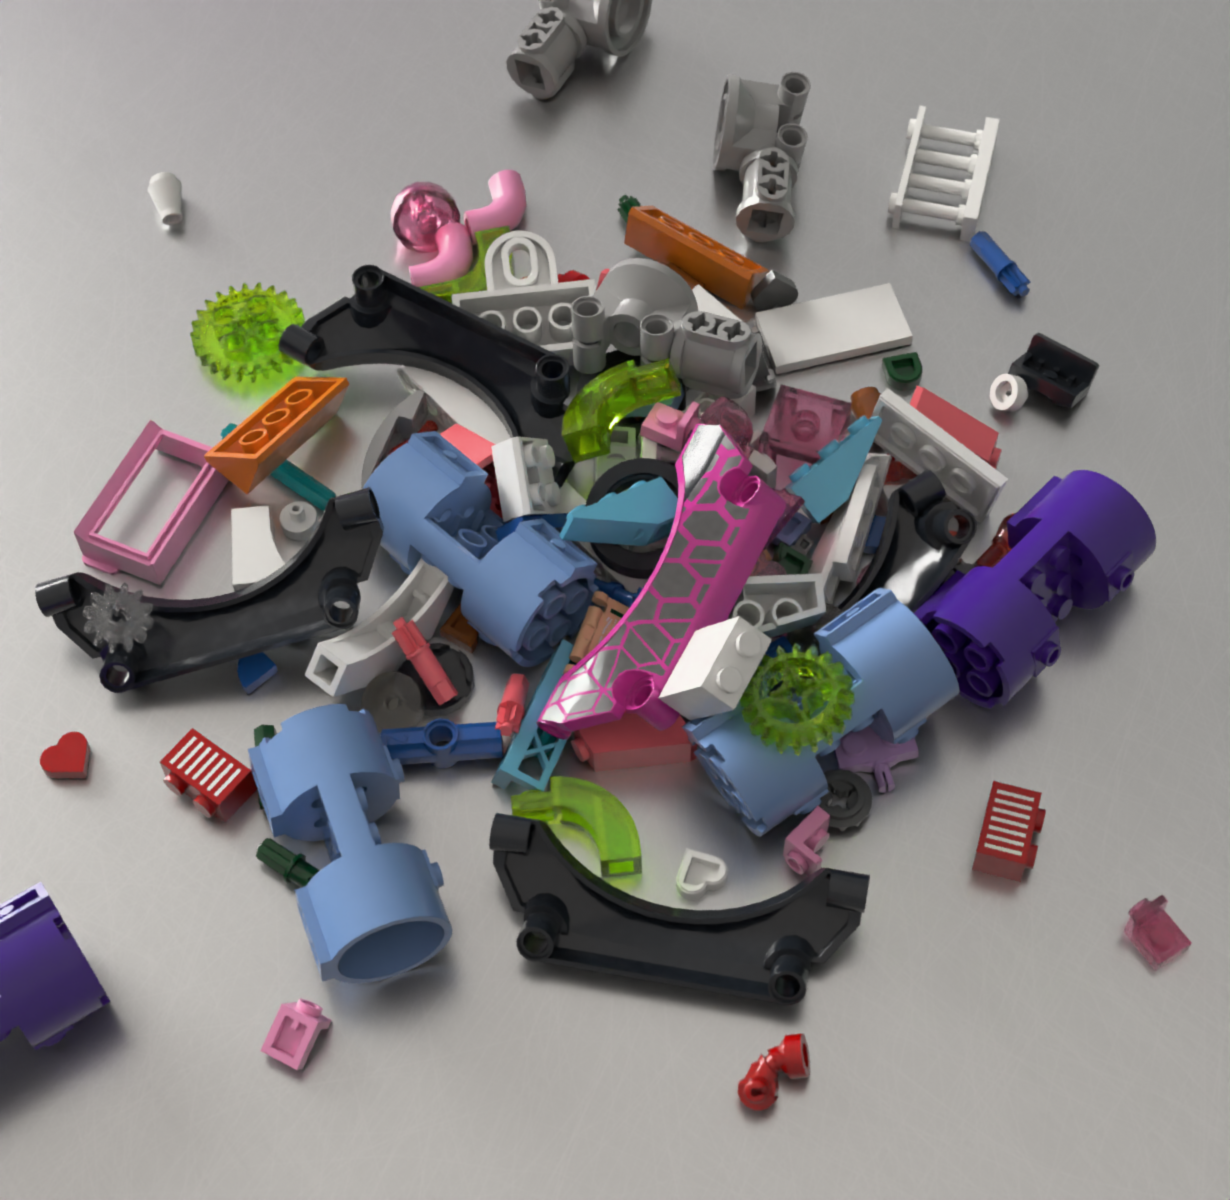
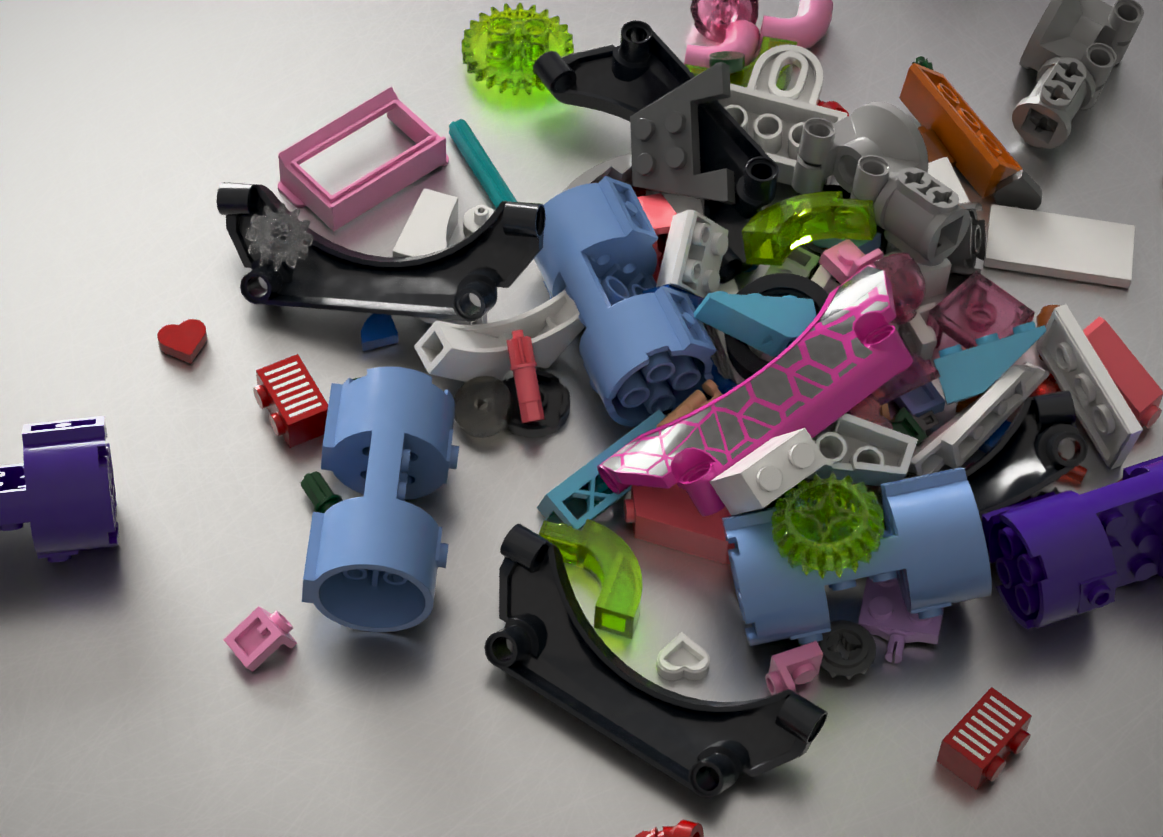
camera: 20 degrees right, 5 degrees down
orange slope [204,377,349,494] -> none
blue piece [380,718,503,769] -> none
dark orange tile [440,603,479,654] -> none
coral piece [495,674,530,738] -> none
dark green tile [881,352,923,391] -> none
none -> dark grey wing [630,62,735,205]
none -> dark green tile [709,51,745,73]

